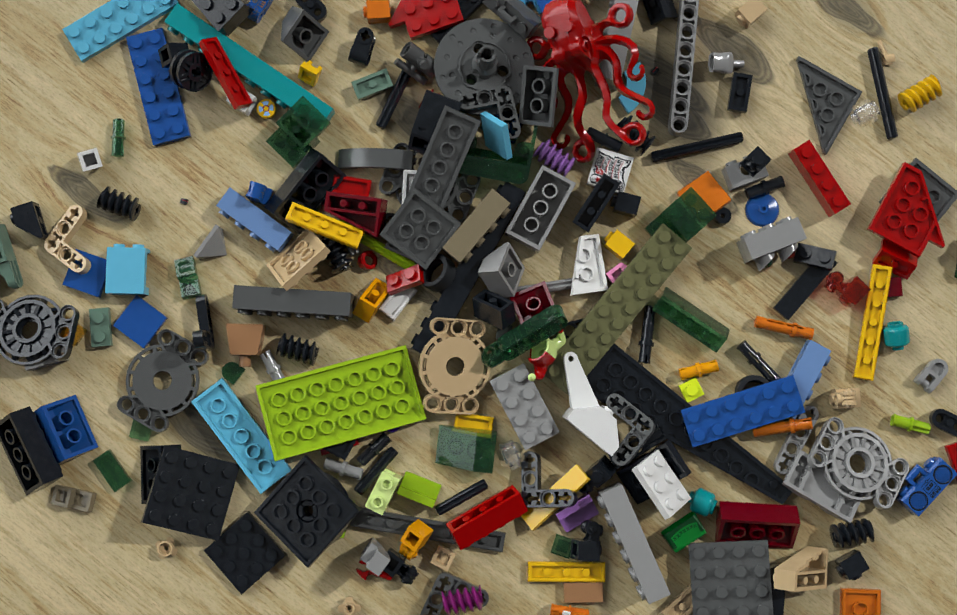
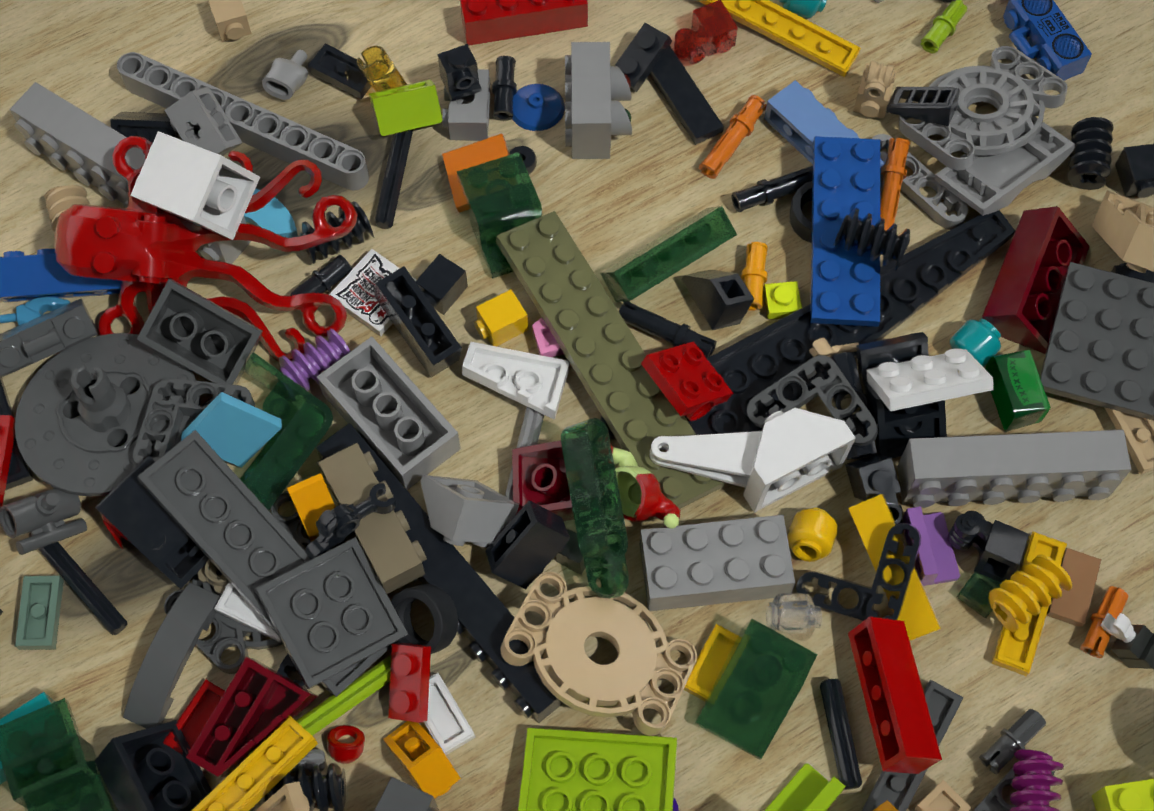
camera: 70 degrees left, 20 degrees down
none -> white slope [130,131,260,240]
none -> light grey brick [165,87,242,156]
none -> light orange slope [287,473,336,542]
none -> black piece [305,483,396,560]
none -> clear yellow arm [357,45,408,92]
none -> lime panel [369,80,443,136]
none -> red plate [641,341,733,421]
none -> black slope [682,270,754,330]
none -> yellow head [787,508,837,562]
none -> tan hand [809,338,859,357]
none -> black piece [833,208,910,271]
none -> black slope [886,87,960,126]
none -> dark grey axle [979,709,1046,775]
none -> yellow piece [988,555,1072,632]

